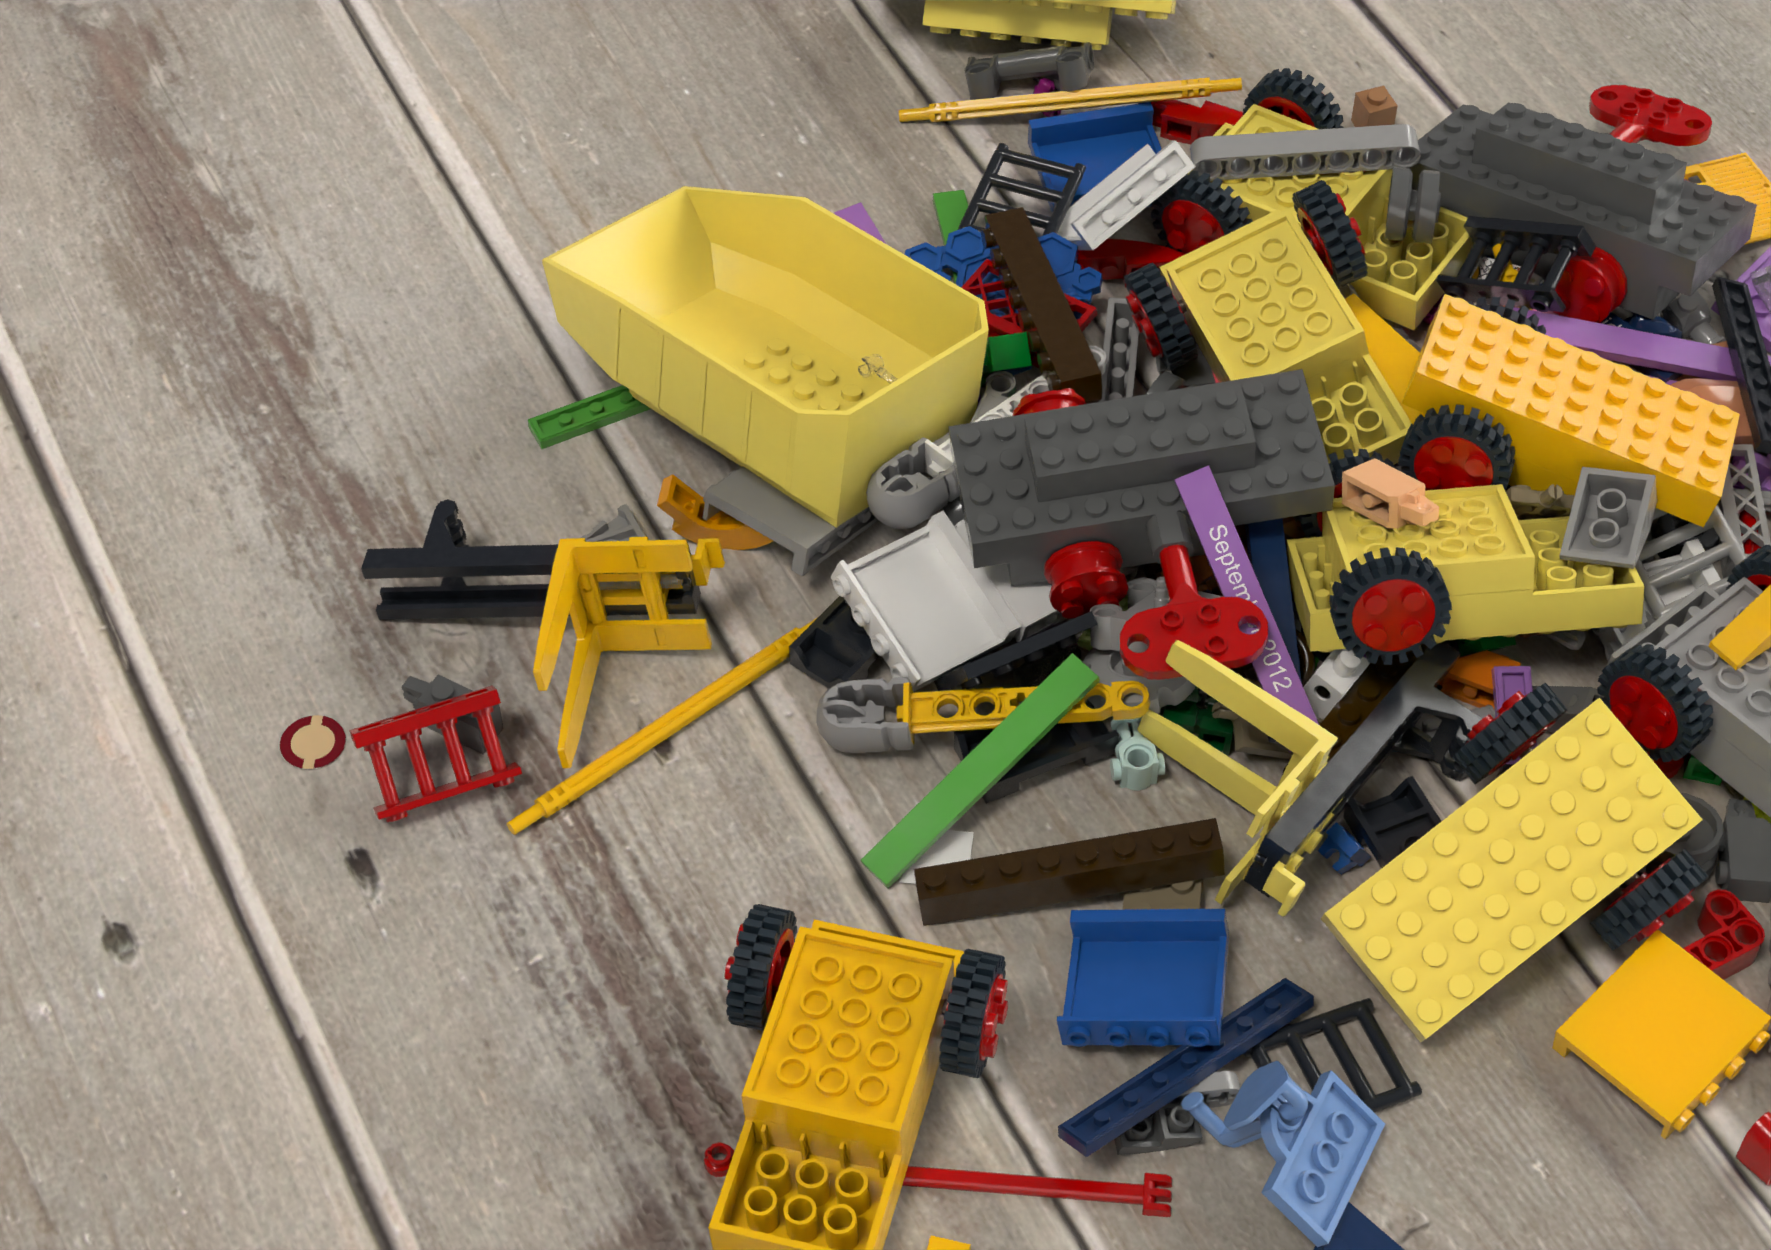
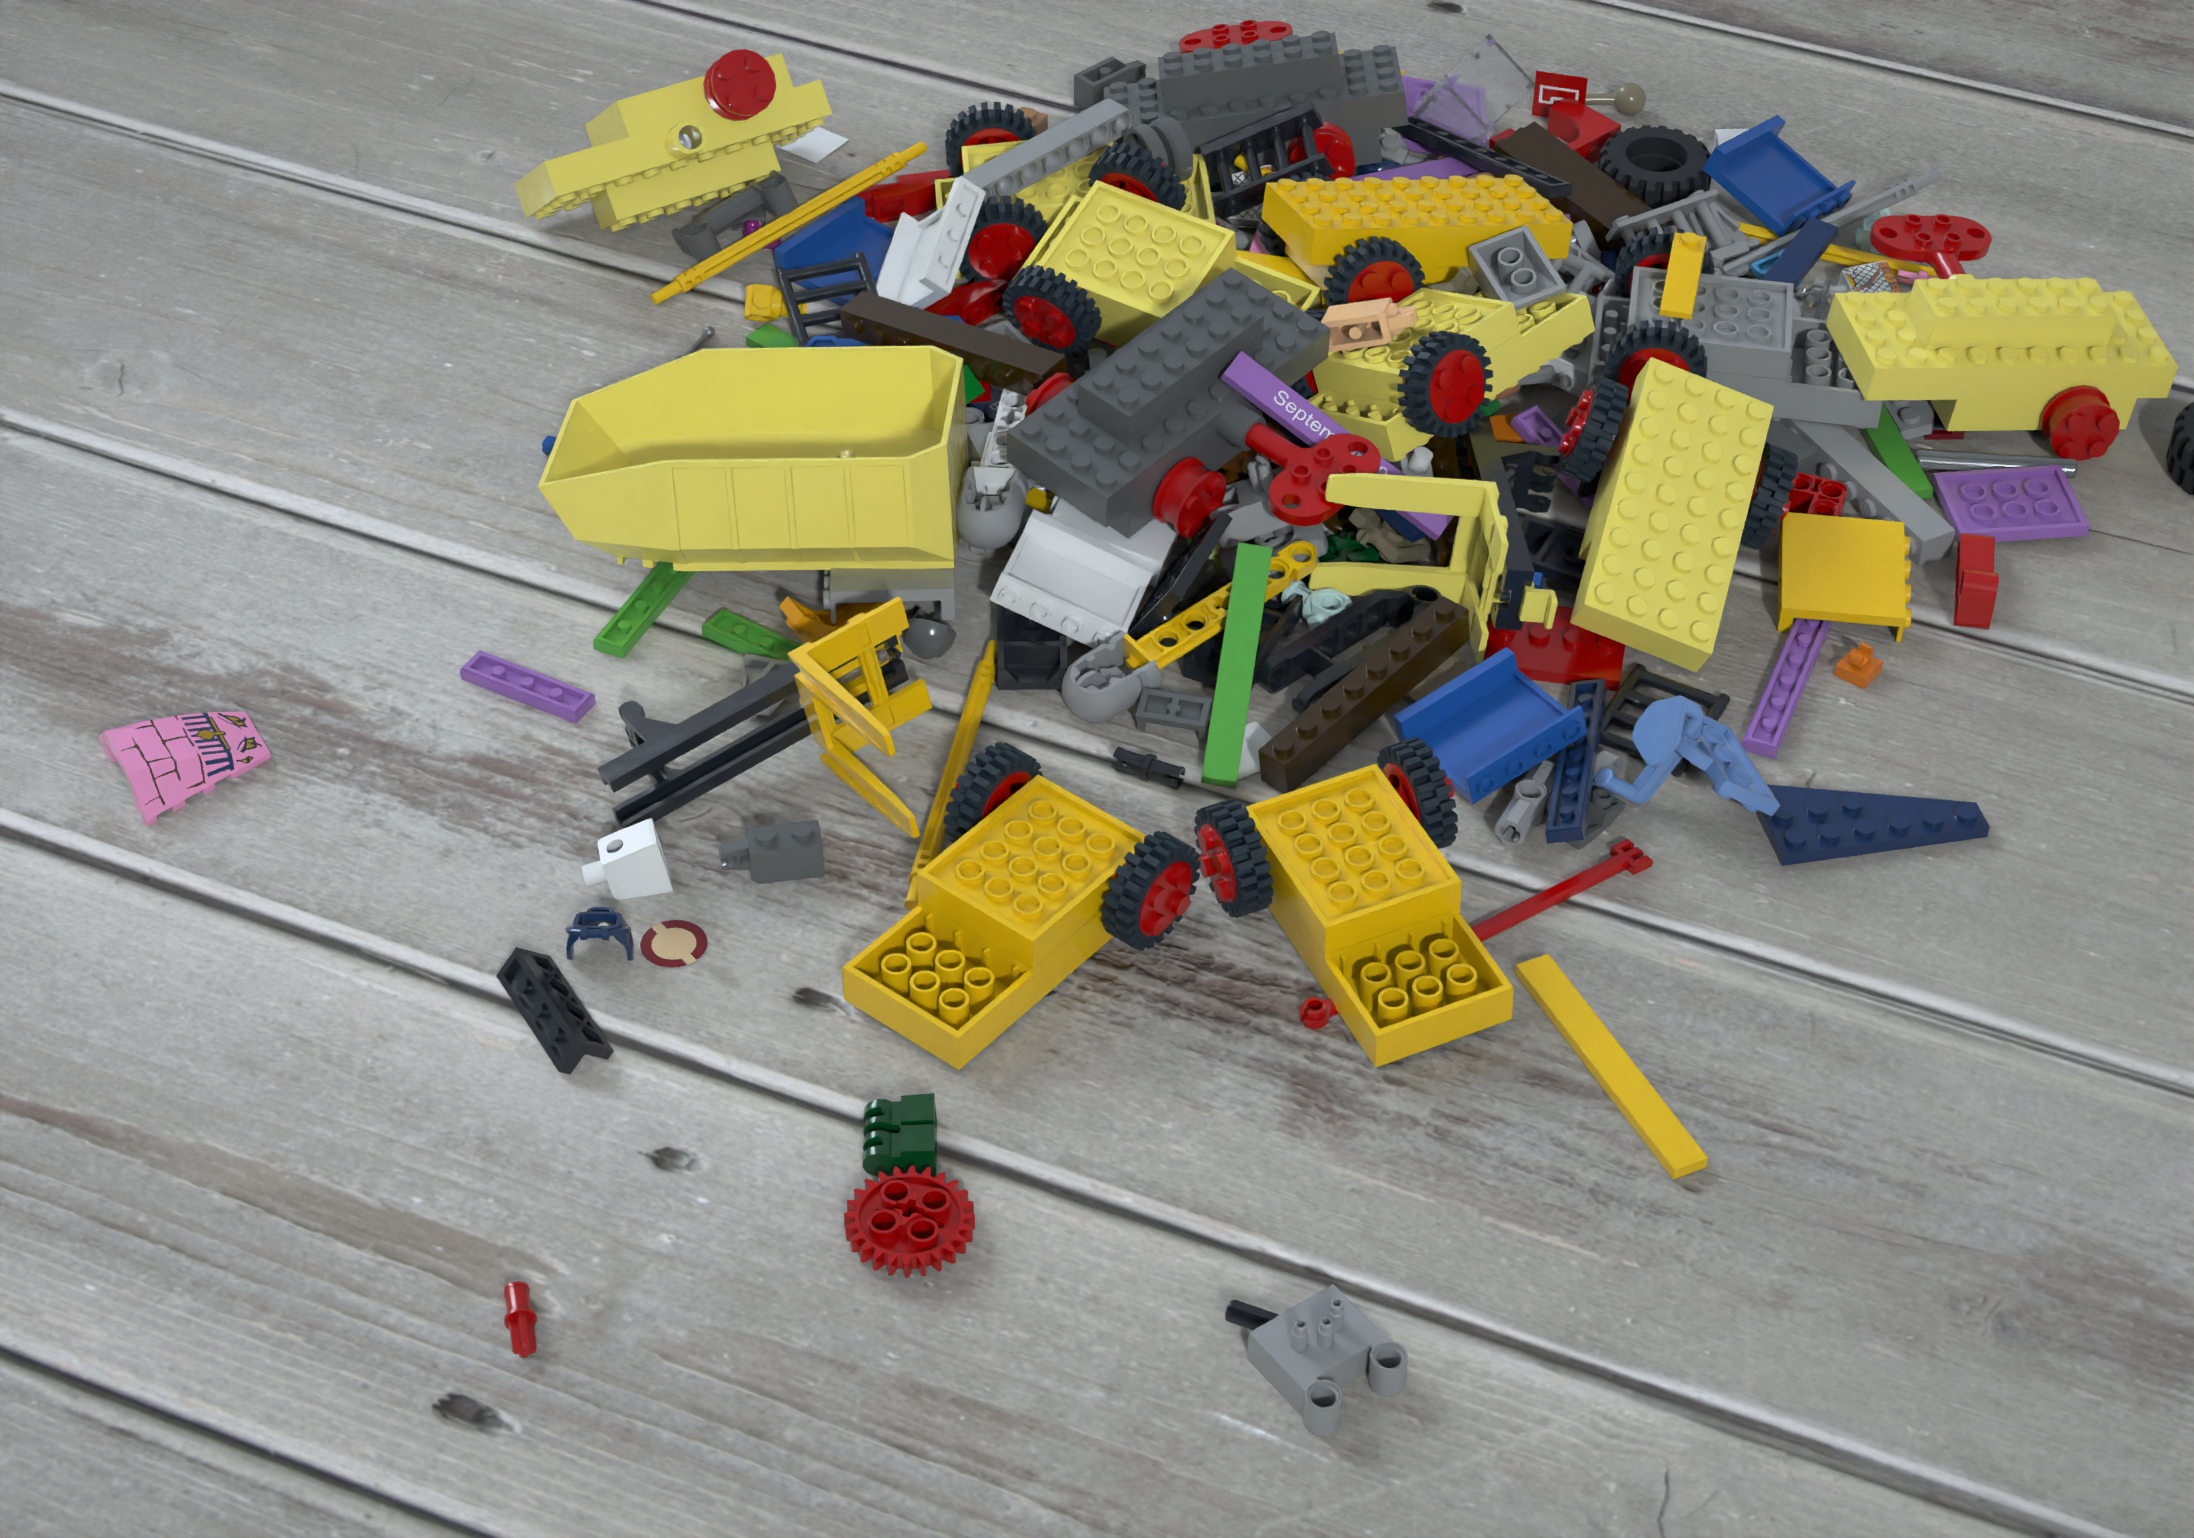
camera: 40 degrees left, 10 degrees down
red fence [349,685,522,822] -> none
none -> bright pink wedge [98,711,271,827]
none -> medium lavender tile [460,650,596,724]
none -> black fence [496,947,614,1075]
none -> dark blue helmet [565,907,634,961]
none -> white torso [581,818,674,900]
none -> flat silver hinge [675,326,715,360]
none -> bright green tile [702,609,802,662]
none -> yellow connector [744,284,807,322]
none -> white sticker [776,127,849,163]
none -> yellow piece [842,742,1201,1070]
none -> red gear [844,1165,975,1278]
none -> dark green legs [862,1093,937,1177]
none -> dark grey piece [904,609,957,659]
none -> dark grey hinge [1074,56,1146,110]
none -> black pin [1111,747,1186,789]
none -> dark grey hinge [1135,687,1212,741]
none -> black piece [1255,585,1441,714]
none -> red plate [1483,606,1625,691]
none -> light grey piece [1495,760,1556,847]
none -> medium lavender tile [1742,618,1833,759]
none -> orange tile [1834,642,1883,689]

